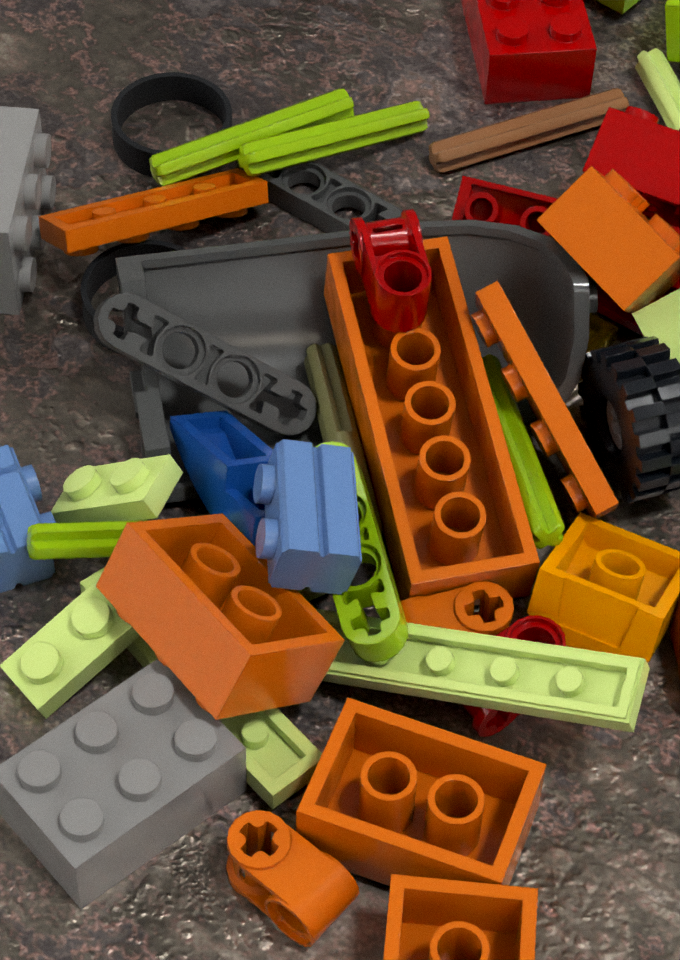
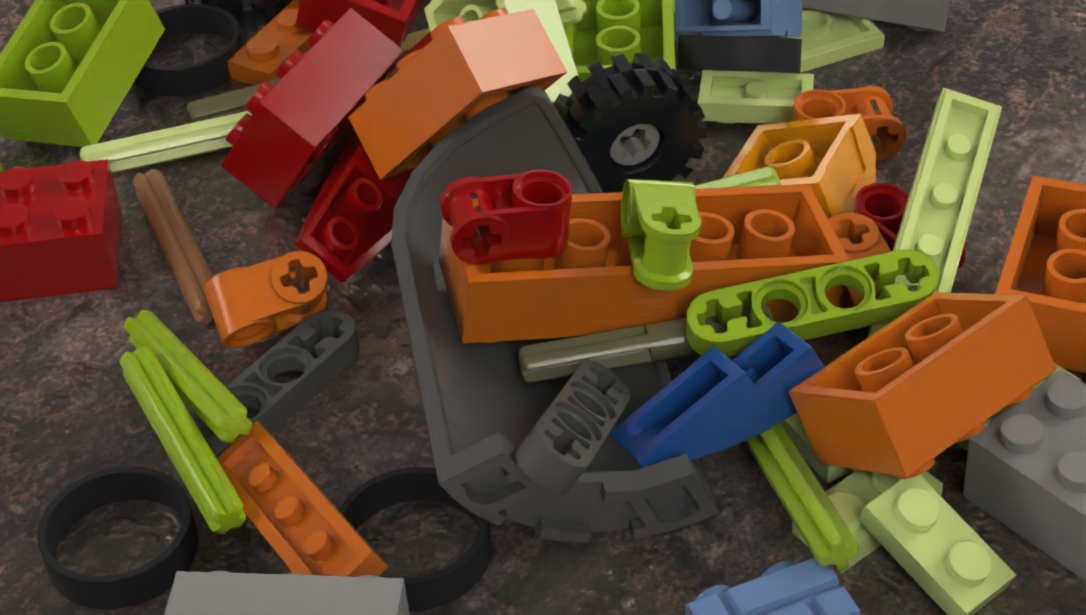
camera: 85 degrees left, 10 degrees down
yellowish green plate [51,454,183,523] -> none
medium blue brick [253,439,362,595] -> none
orange plate [470,281,619,519] -> none
none -> orange piece [203,250,328,349]
none -> lime piece [621,179,702,291]

